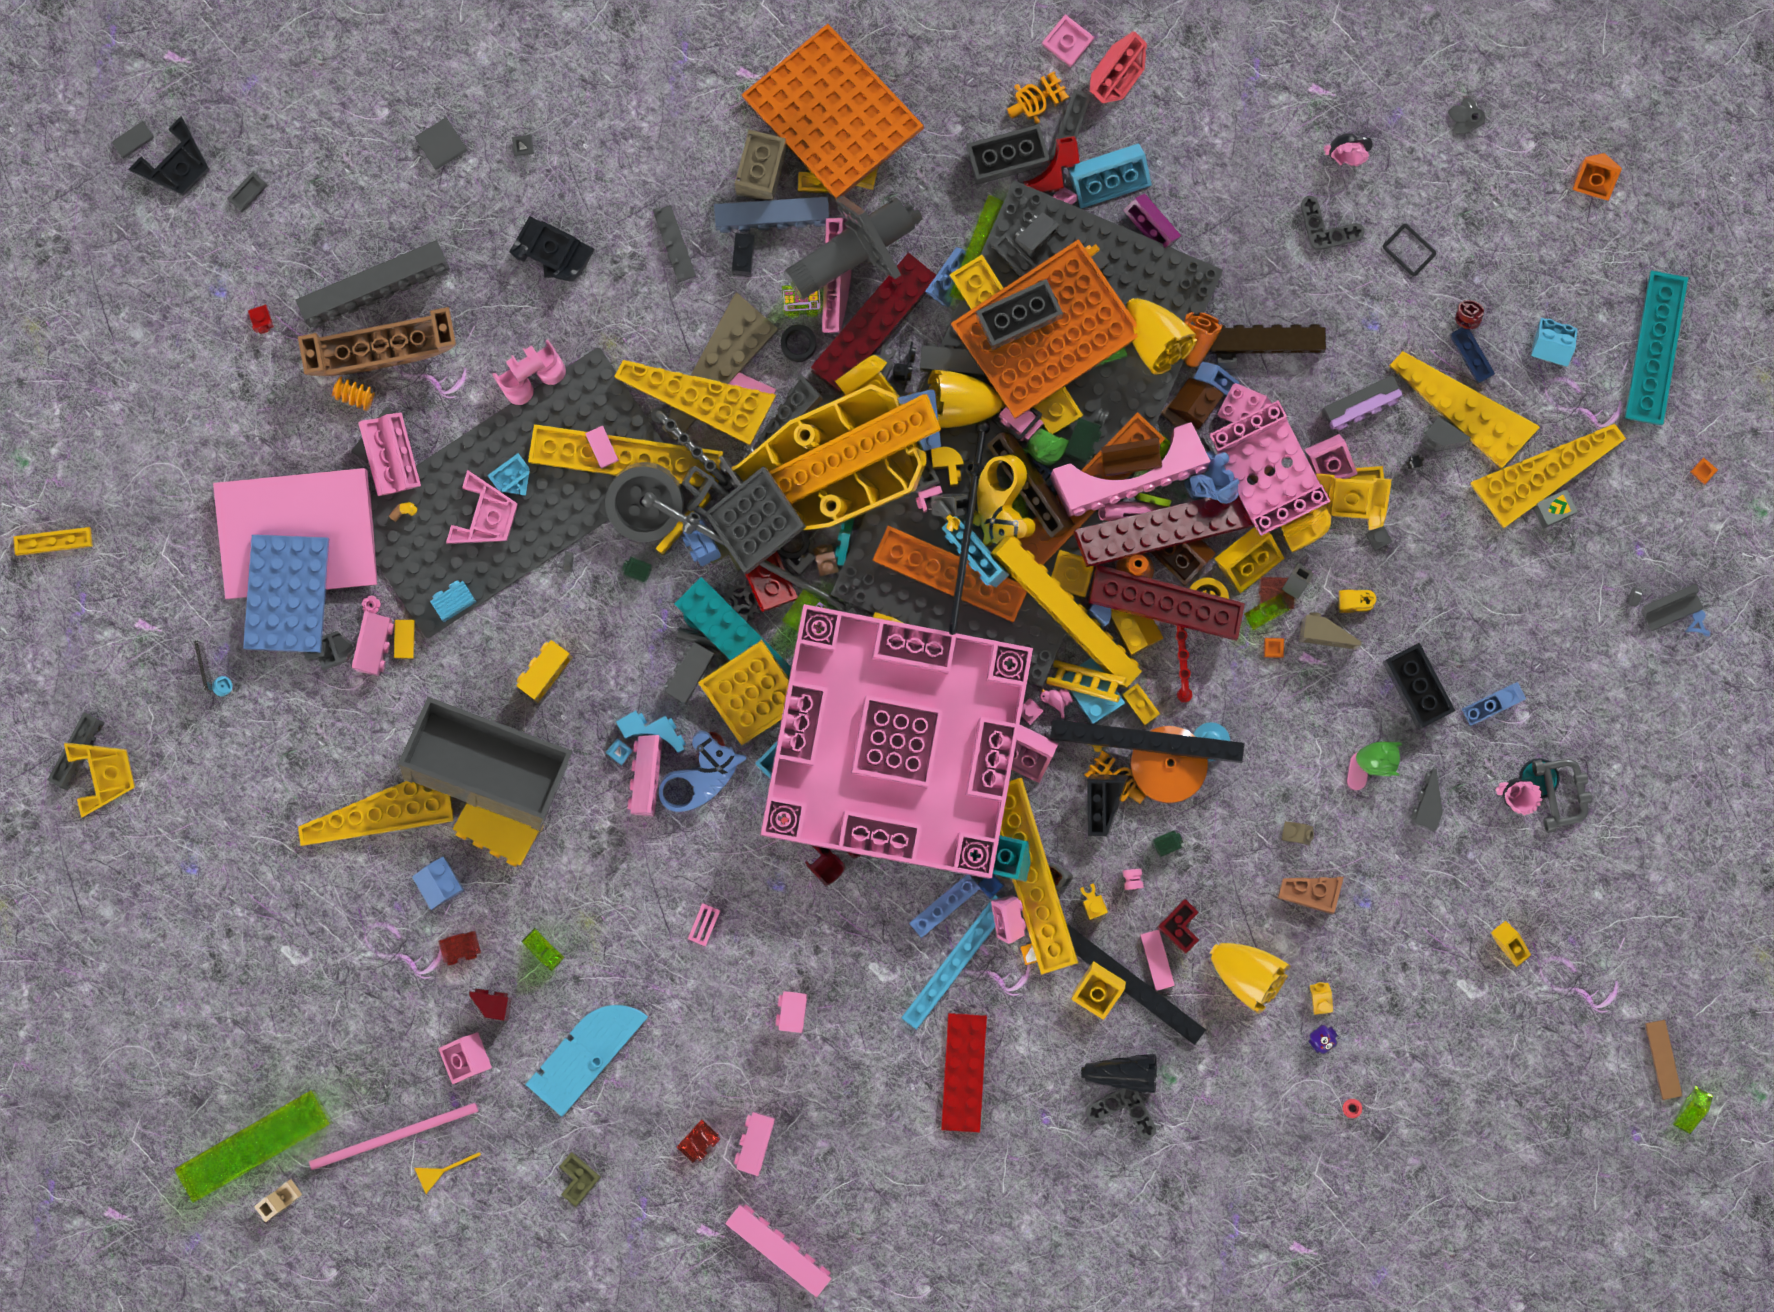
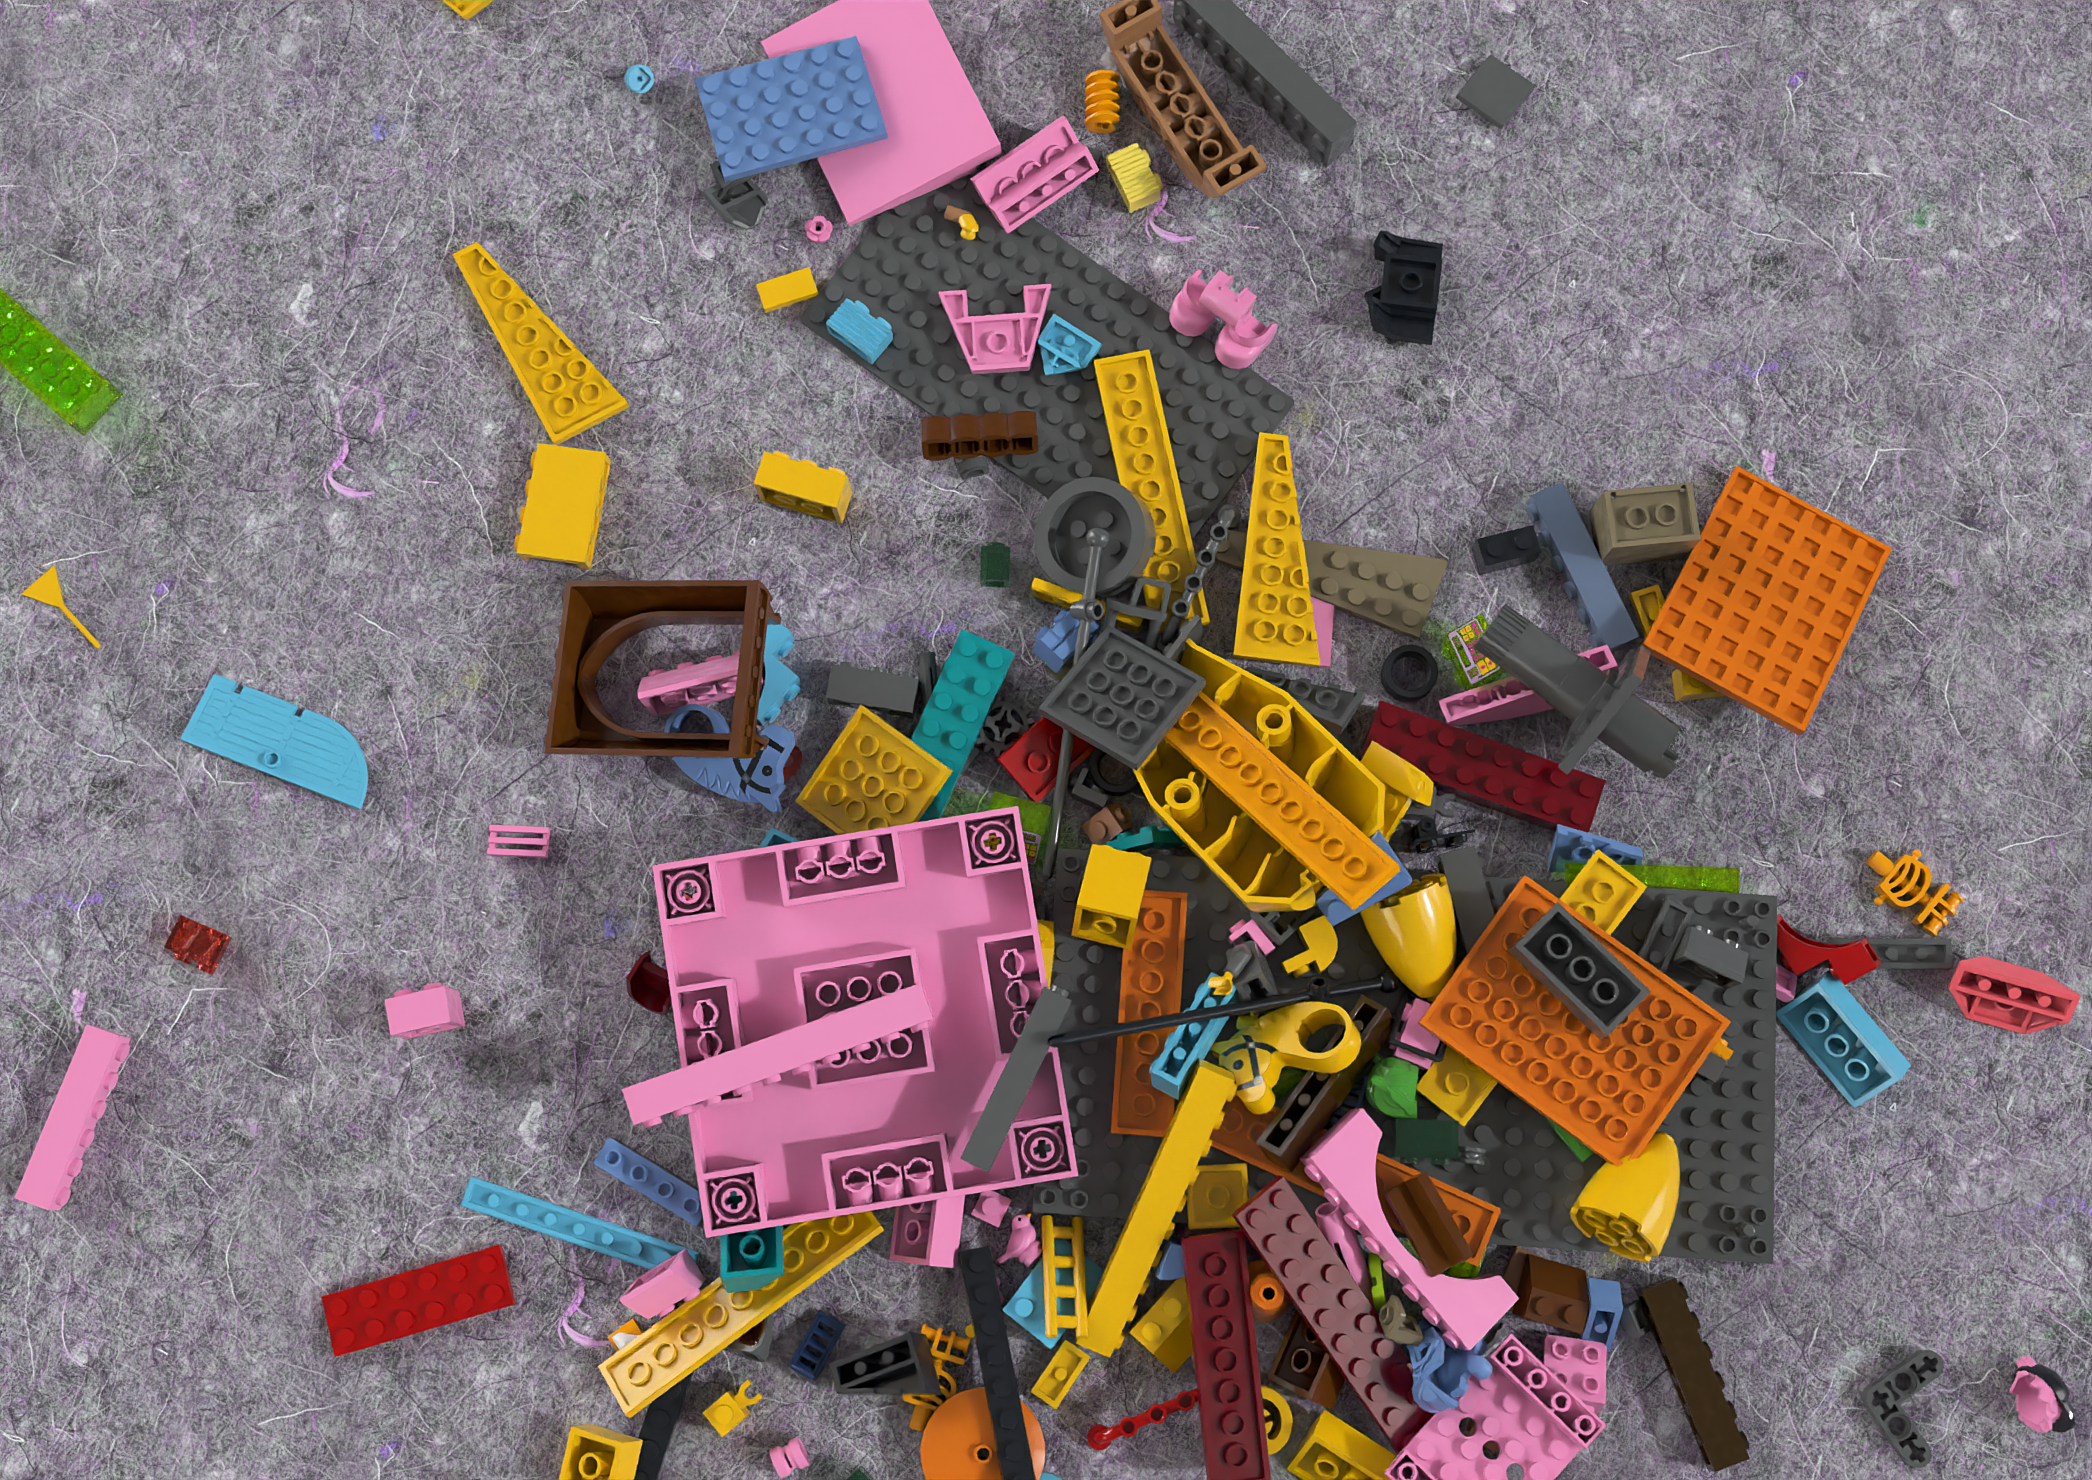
camera: 75 degrees right, 5 degrees down
clear smoke piece [194,640,213,693] -> none
bright pink piece [309,1103,478,1170] -> none
bright pink slope [352,611,394,676] -> none
dark grey piece [398,697,573,831] -> none
medium blue slope [412,856,465,910] -> none
clear red cylinder [438,931,481,966] -> none
bright pink slope [438,1032,492,1084] -> none
dark red slope [469,988,512,1021] -> none
dark grey tile [512,135,534,156] -> none
clear neon green slope [521,928,565,971] -> none
olive tile [559,1152,601,1207] -> none
bright pink tile [585,426,619,469] -> none
medium azure tile [606,738,633,765] -> none
dark grey hinge [653,205,696,283] -> none
bright pink slope [734,1112,775,1176] -> none
dark grey brick [966,124,1050,185] -> none
blue tile [978,874,1004,899] -> none
bright pink tile [1041,14,1095,67] -> none
magenta brick [1123,193,1181,248] -> none
orange cone [1184,312,1222,367] -> none
none -> reddish brown panel [544,580,781,759]
none -> bright pink brick [622,983,934,1129]
none -> dark blue slope [788,1310,846,1382]
none -> reddish brown brick [921,411,1038,461]
none -> dark grey brick [960,984,1072,1173]
none -> yellow slope [1071,844,1152,950]
none -> light yellow brick [1106,143,1163,213]
none -> dark tan bracket [1379,1295,1424,1347]

